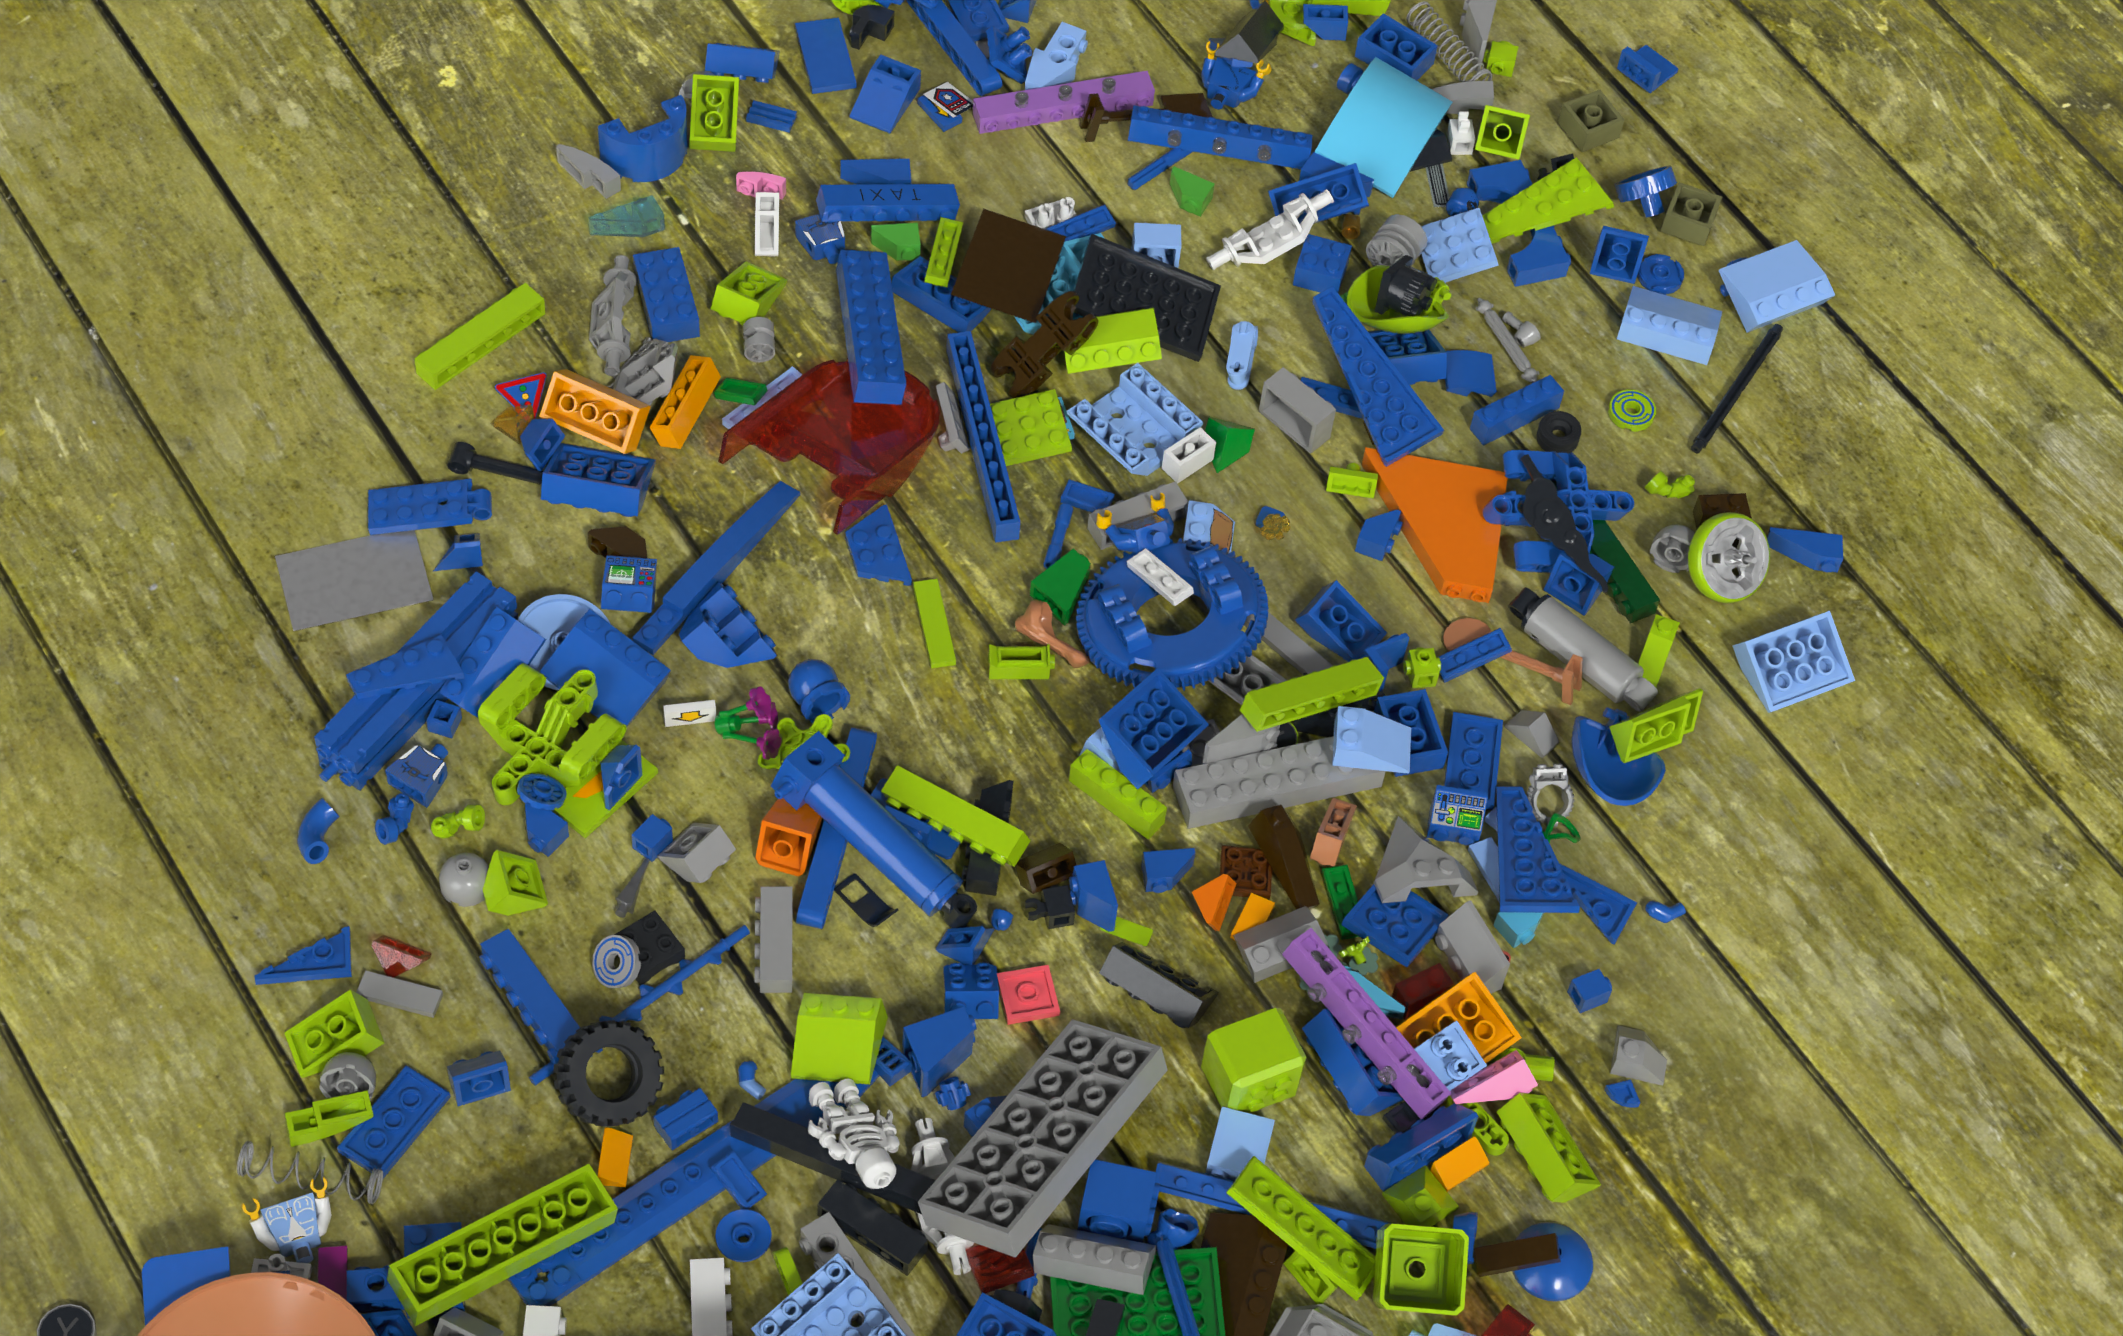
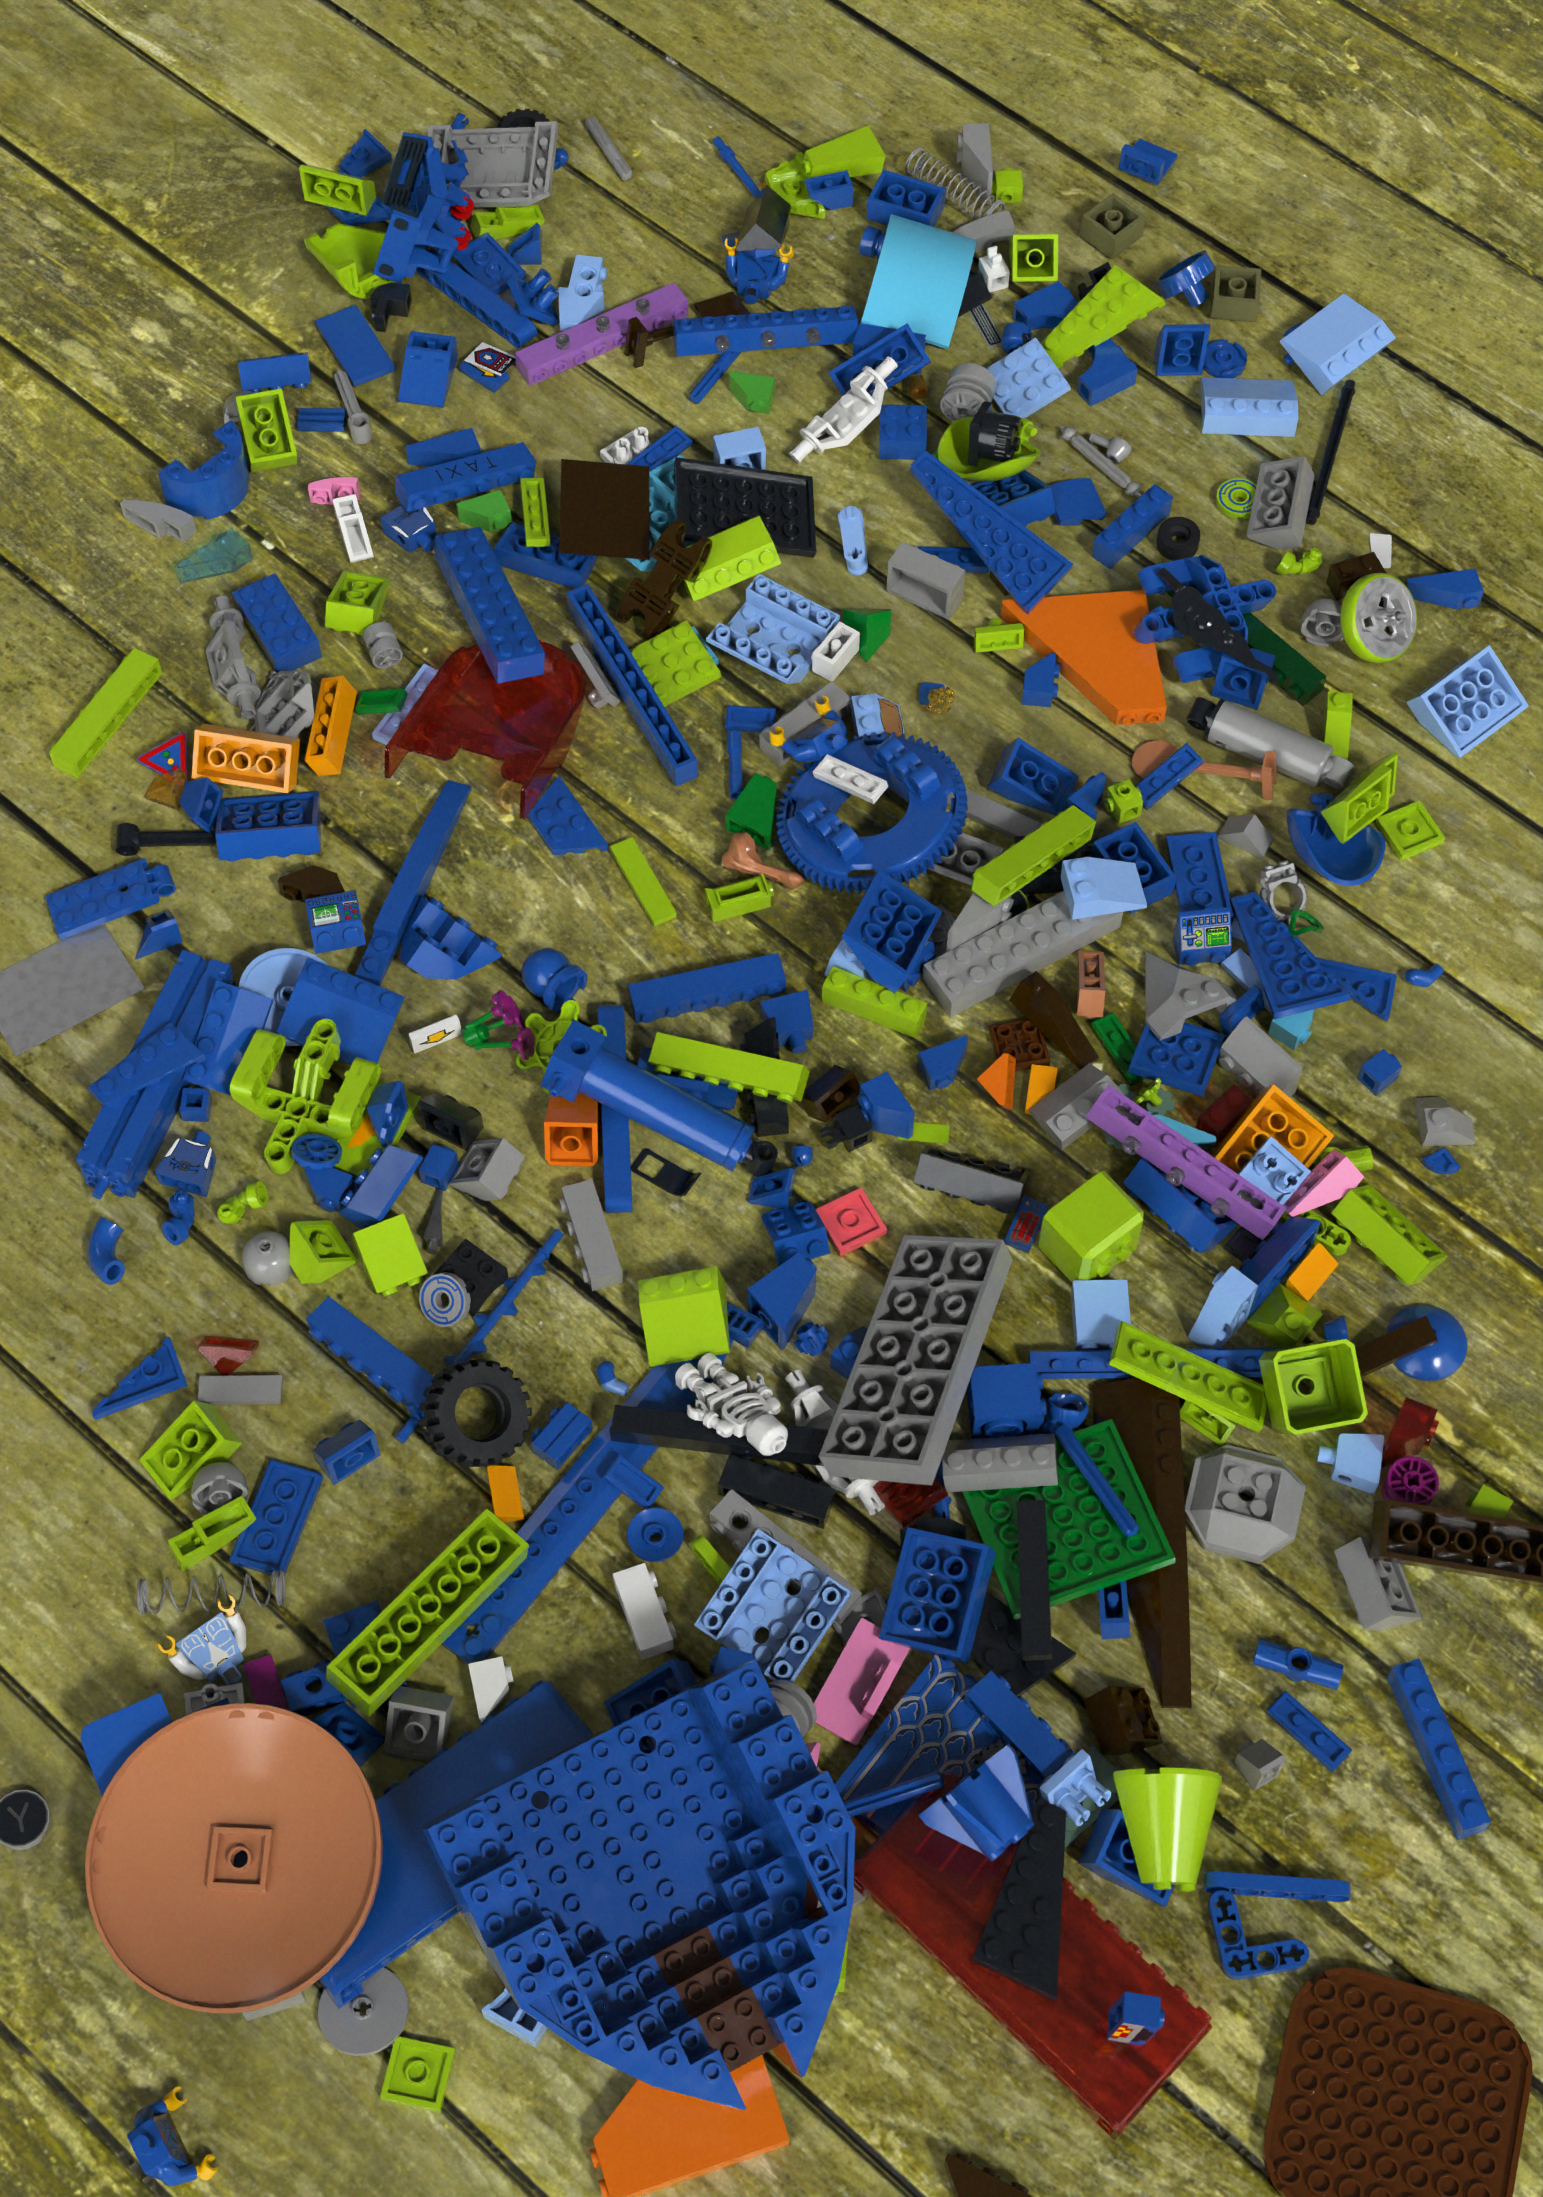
camera: 10 degrees left, 5 degrees up
none -> light grey axle [334,370,372,444]
none -> blue slope [338,1145,423,1230]
none -> lime slope [351,1213,428,1297]
none -> black slope [417,1092,484,1151]
none -> blue brick [628,953,786,1023]
none -> blue torso [760,990,813,1054]
none -> tile [1004,1196,1049,1253]
none -> light blue wedge [1188,1266,1258,1348]
none -> blue tile [1219,985,1265,1037]
none -> light grey slope [1247,456,1314,550]
none -> white sticker [1370,533,1392,568]
none -> lime tile [1375,800,1445,861]

